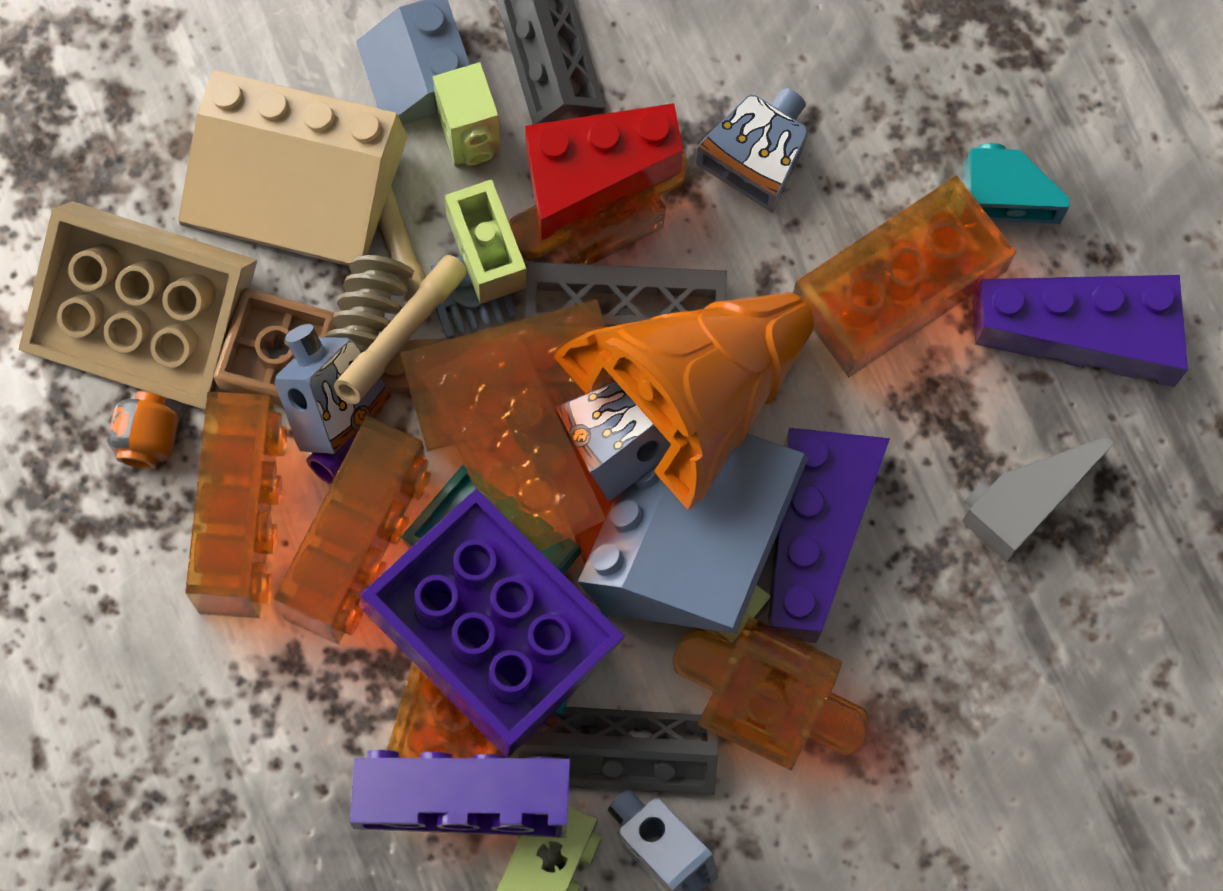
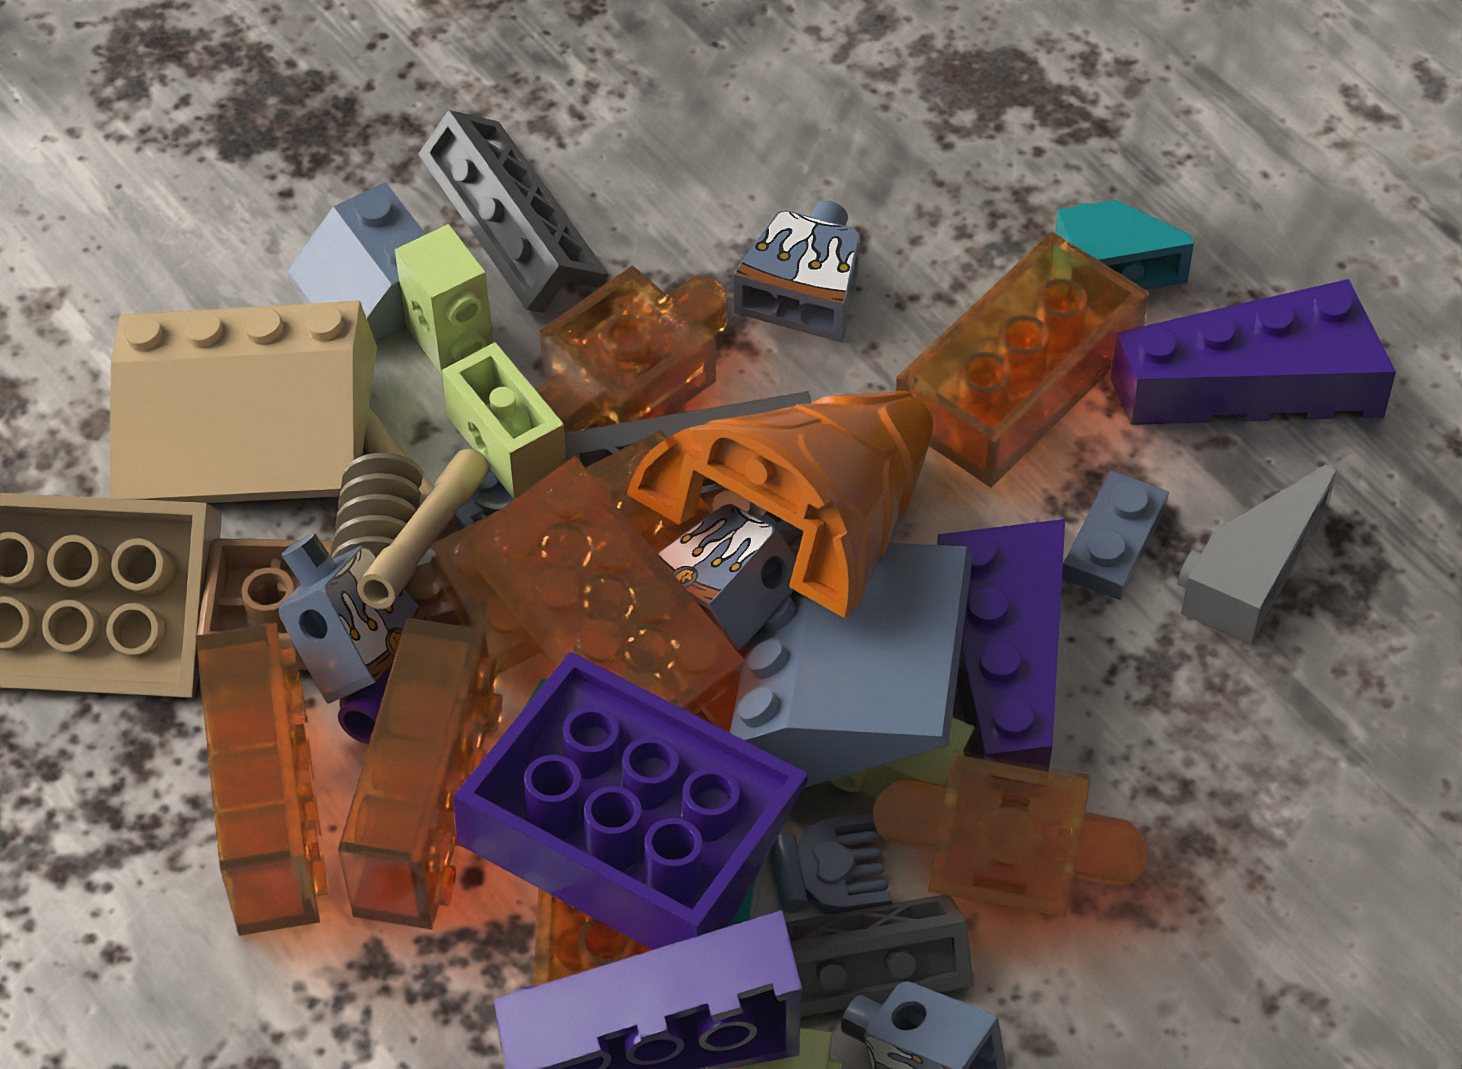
camera: 10 degrees left, 20 degrees down
orange head [107,392,179,469] -> none
red wedge [525,103,683,241] -> none
none -> sand blue piece [771,812,892,914]
none -> sand blue plate [1062,470,1169,600]

